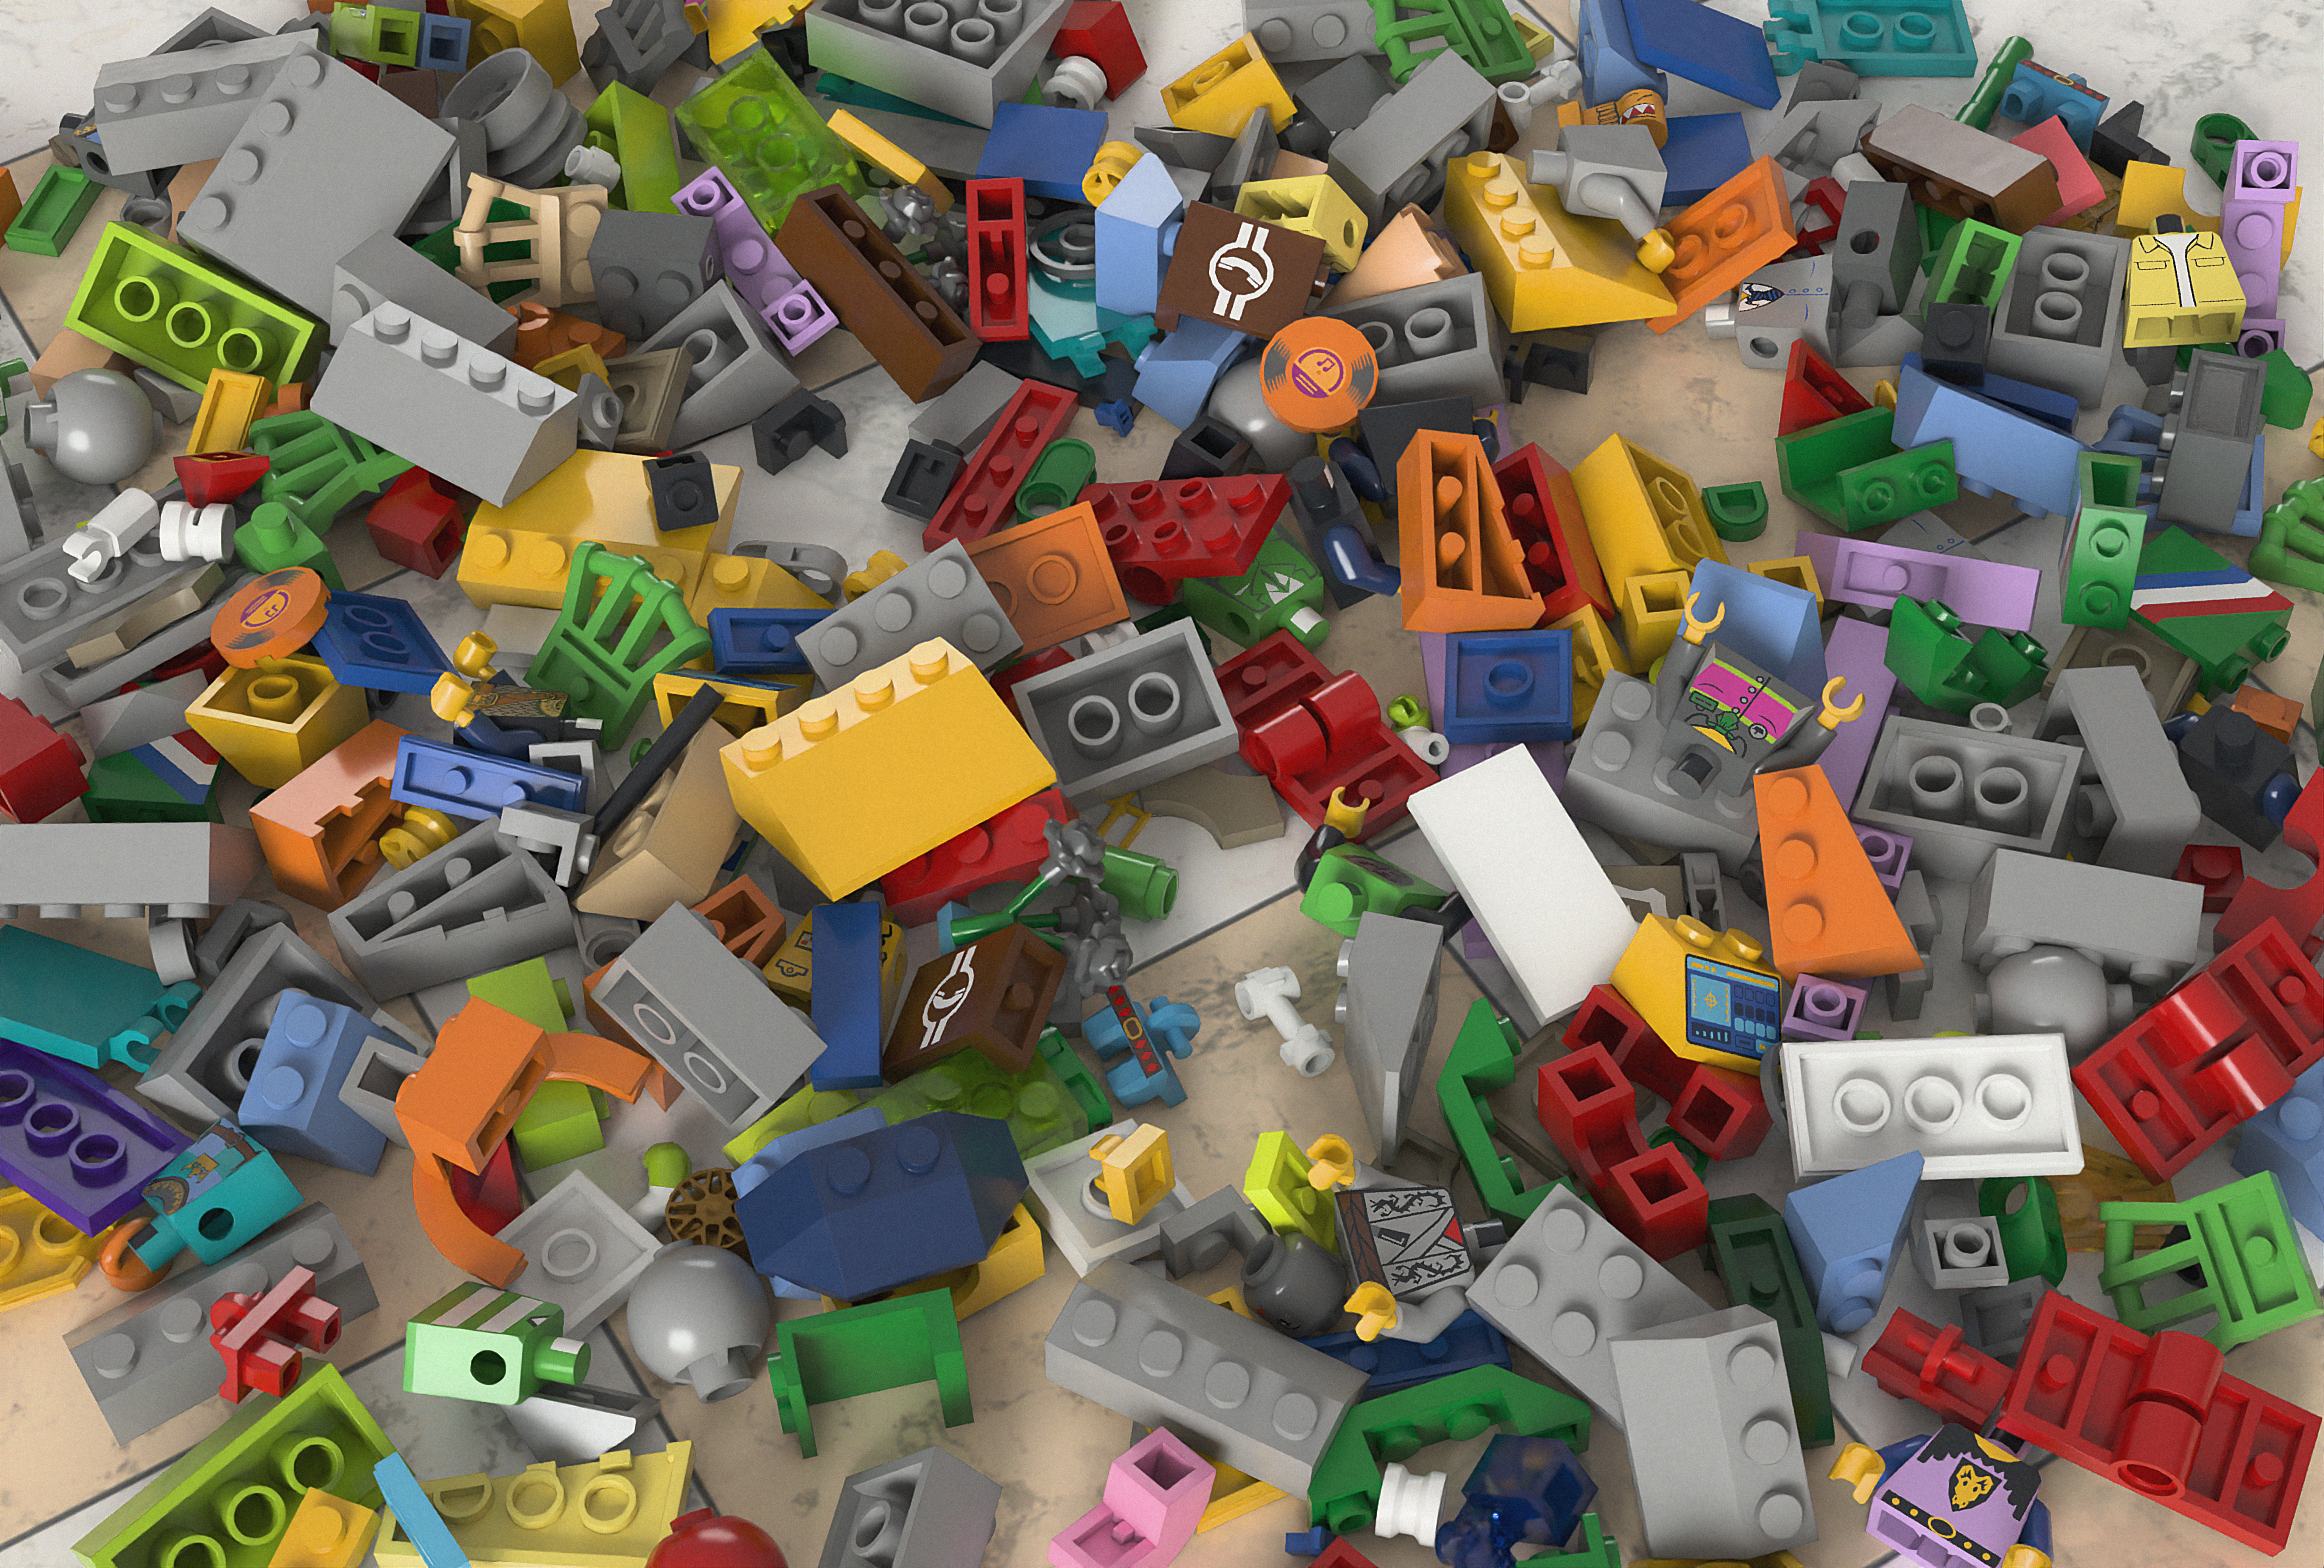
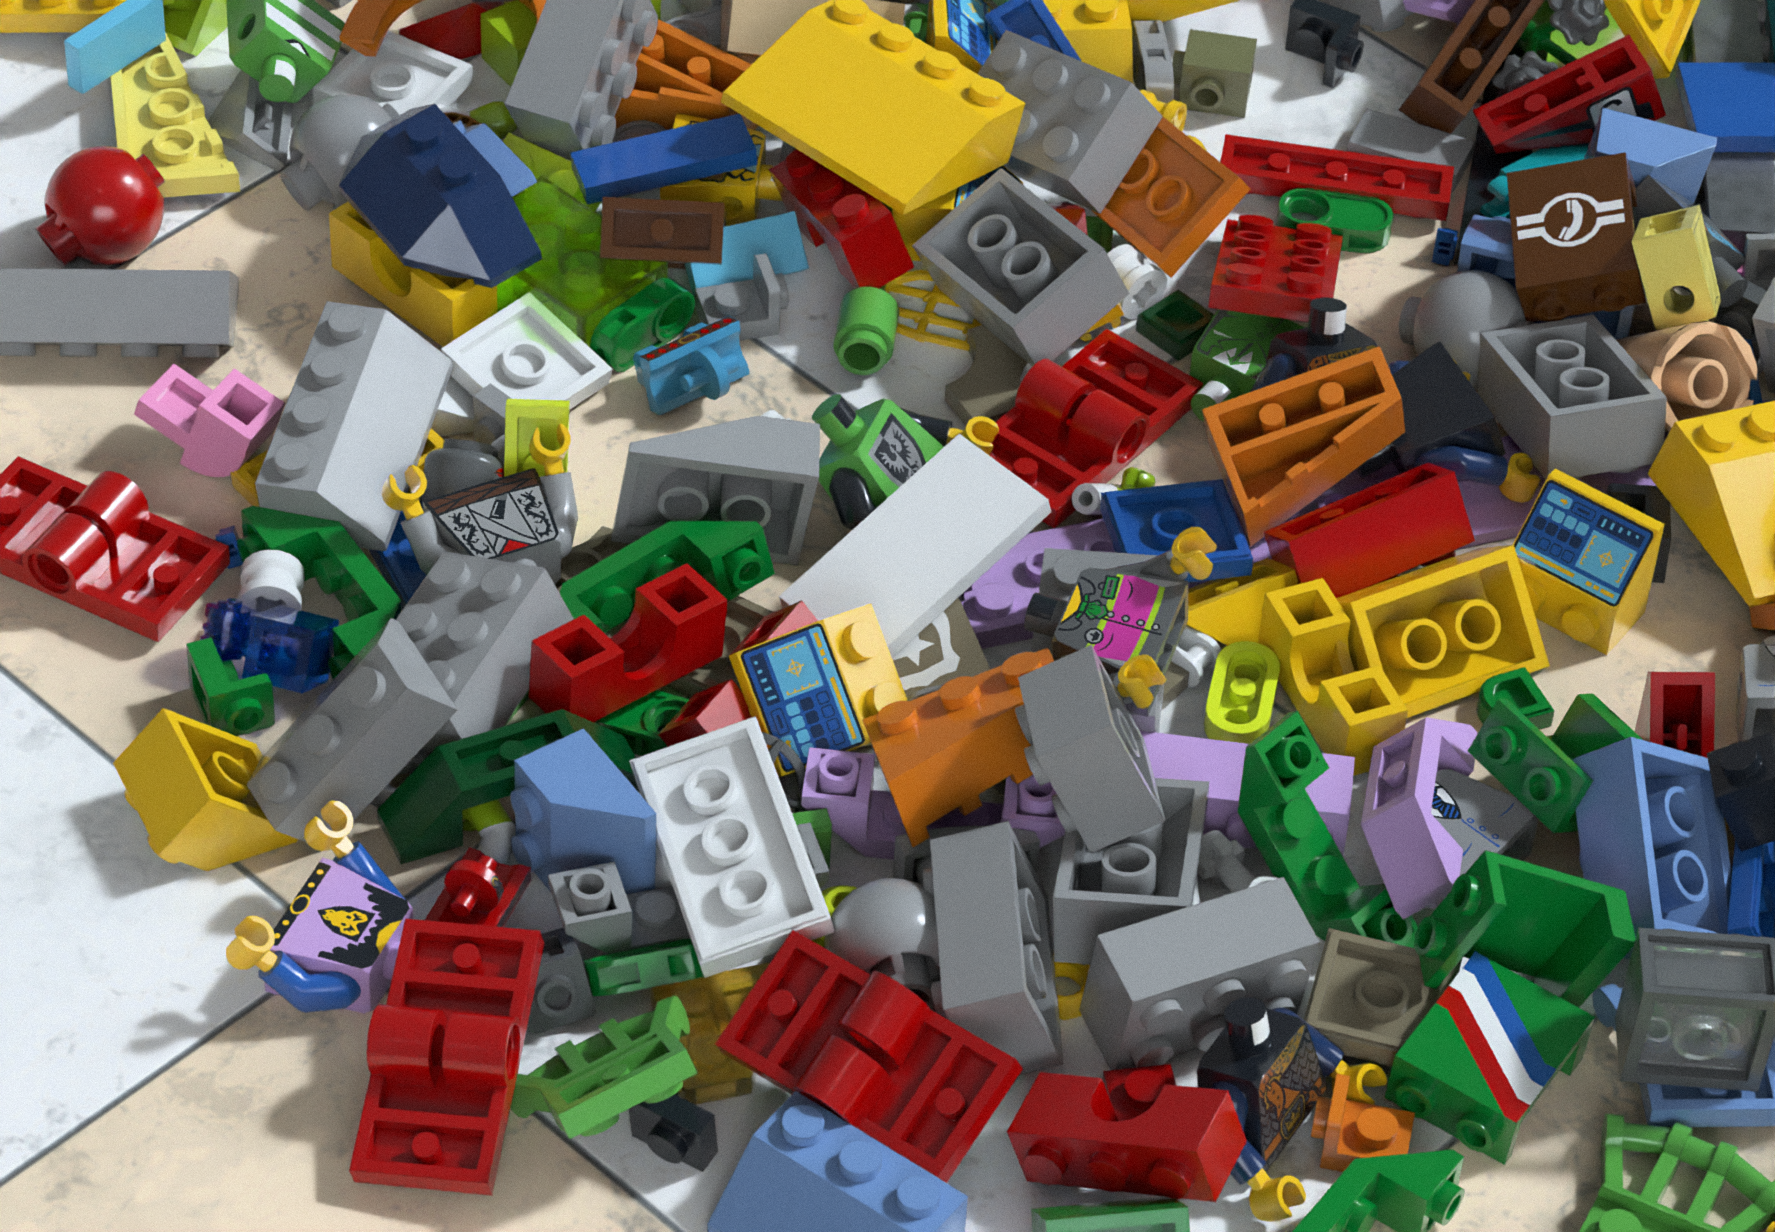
camera: 70 degrees right, 5 degrees down
green panel [766,1287,974,1459] -> none
black bracket [881,438,968,524] -> none
dark grey plant [950,818,1133,997] -> none
yellow wheel [1082,141,1144,208] -> none
yellow tile [1089,1123,1176,1226] -> none
black brick [1158,413,1253,481] -> none
orange tile [1259,316,1379,435] -> none
medium blue slope [1677,557,1828,702] -> none
none -> light grey brick [1015,645,1165,853]
none -> olive brick [1172,29,1257,118]
none -> slope [1513,469,1665,655]

